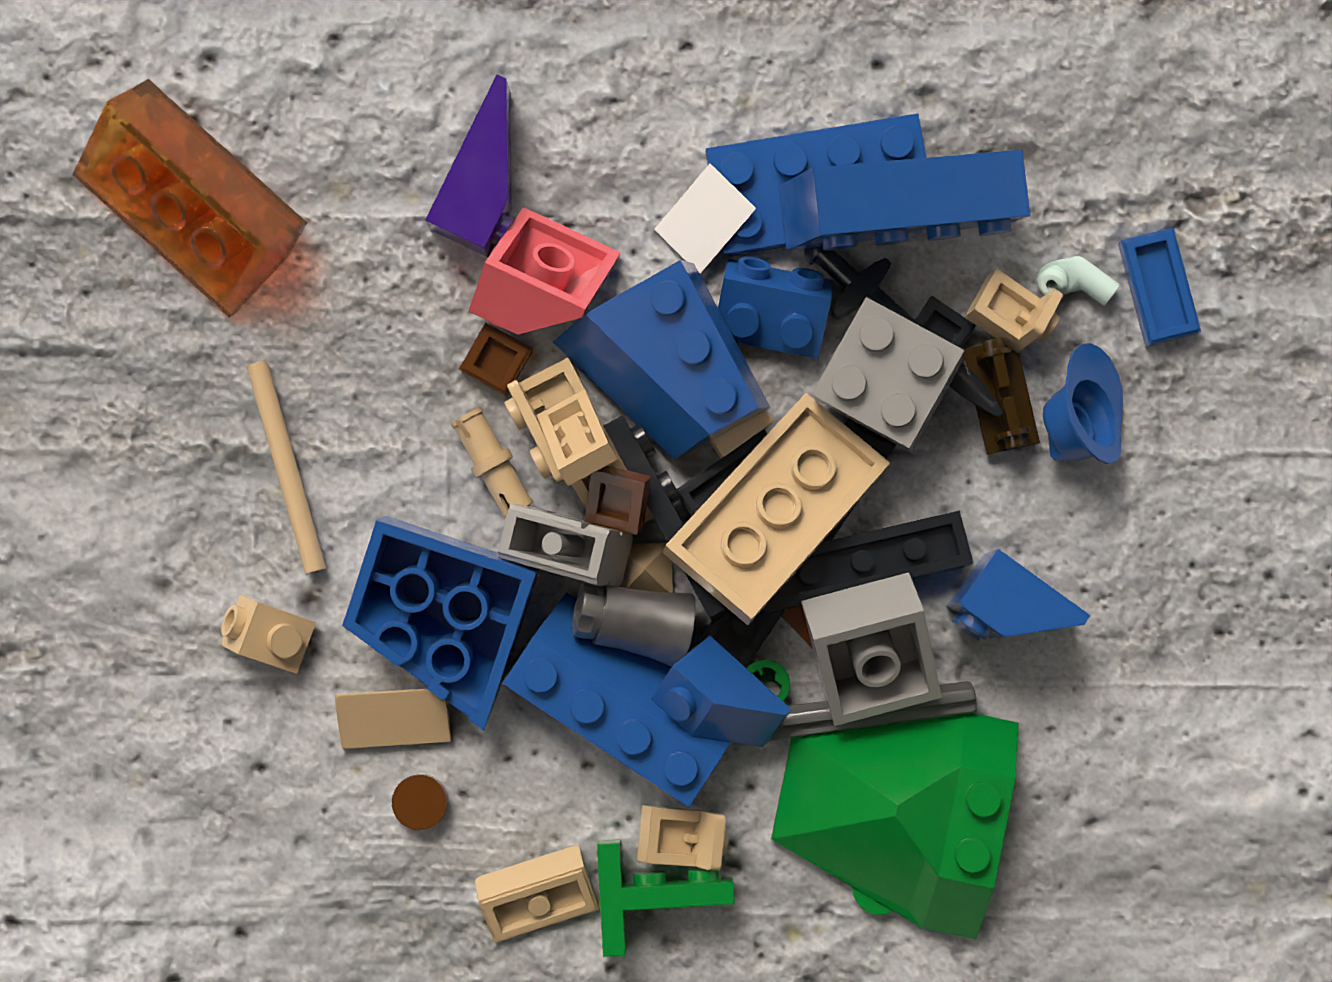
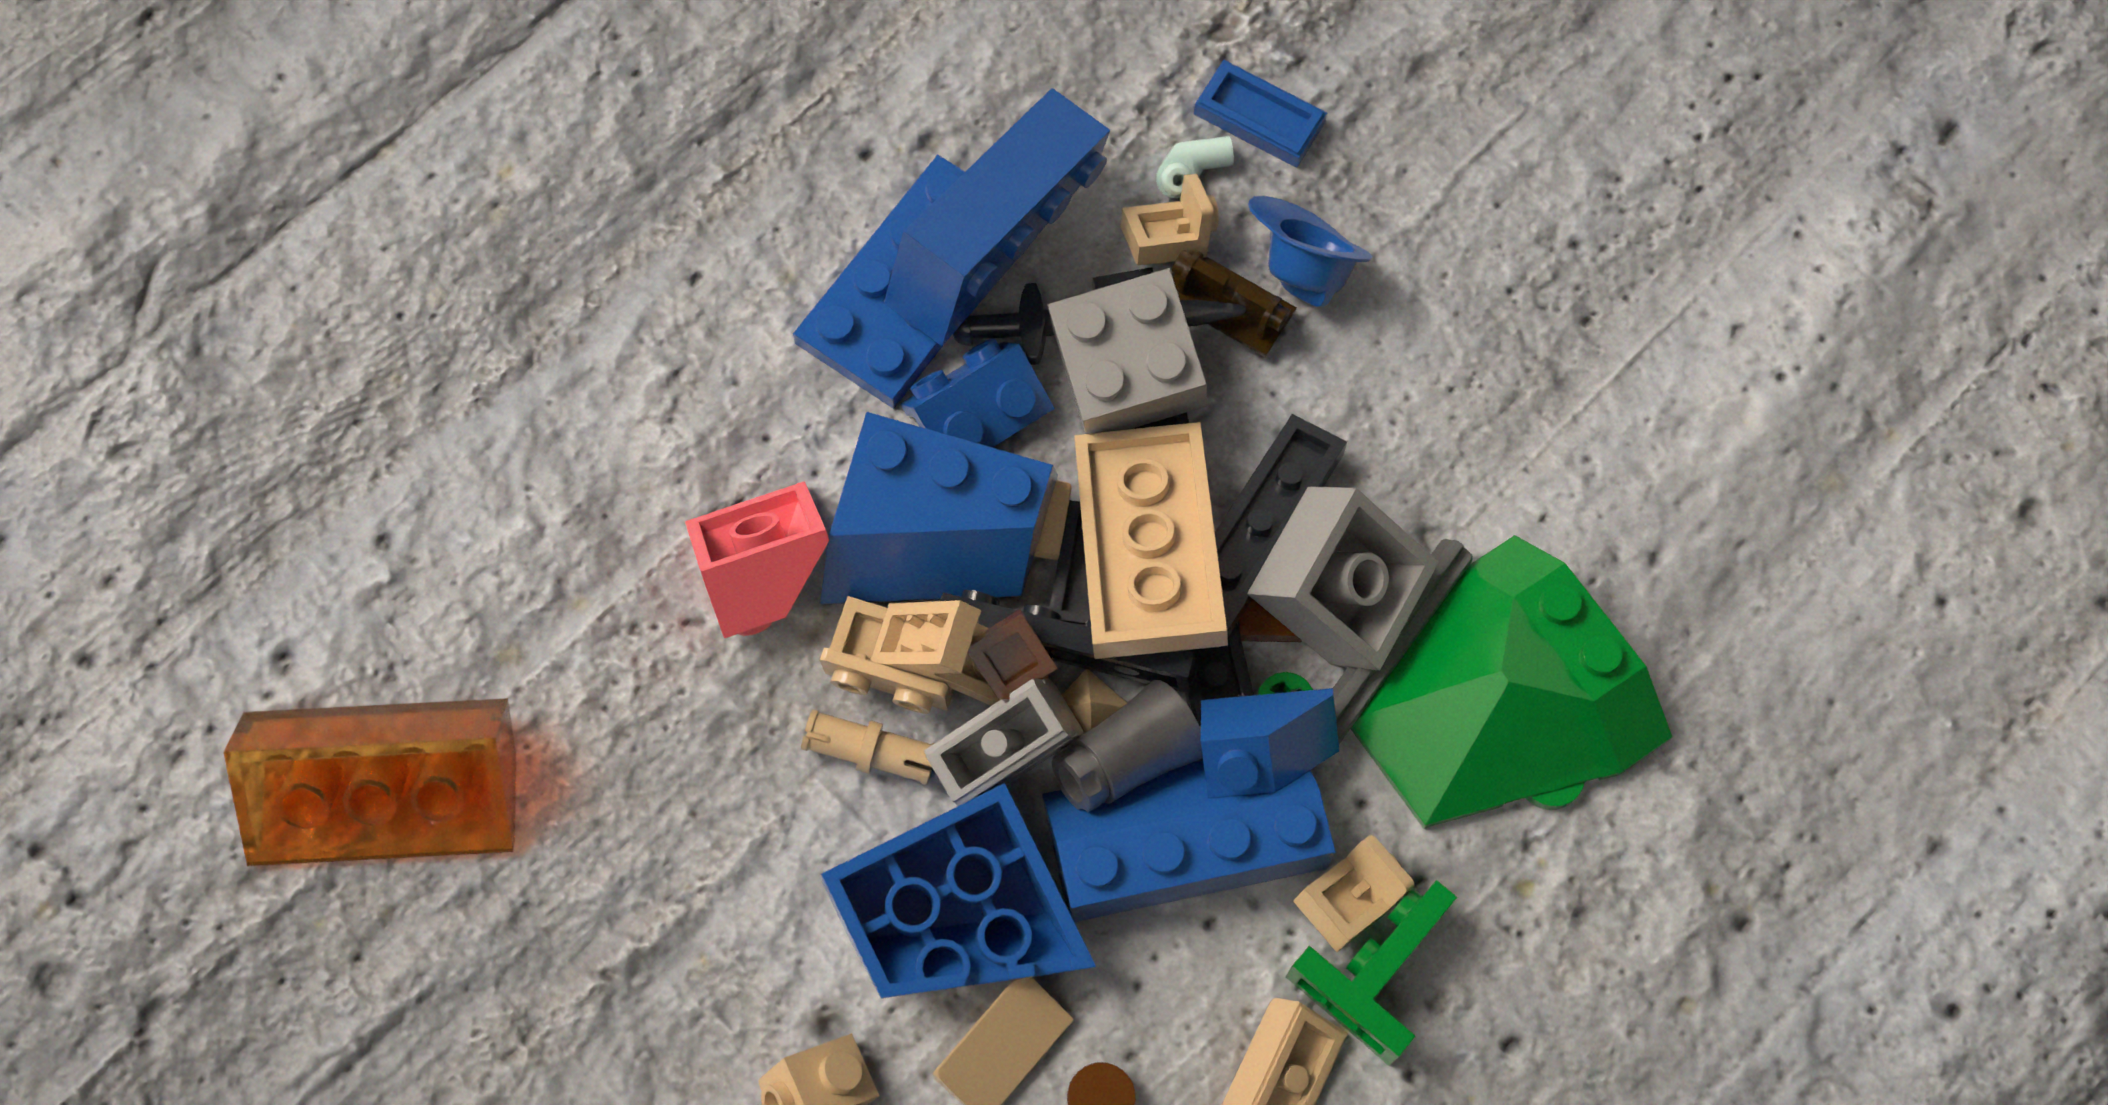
camera: 50 degrees left, 15 degrees down
tan bar [246,361,327,575] -> none
dark purple slope [425,74,515,257] -> none
reddish brown tile [459,322,533,397] -> none
white sticker [654,164,756,274] -> none
blue slope [946,549,1091,640] -> none

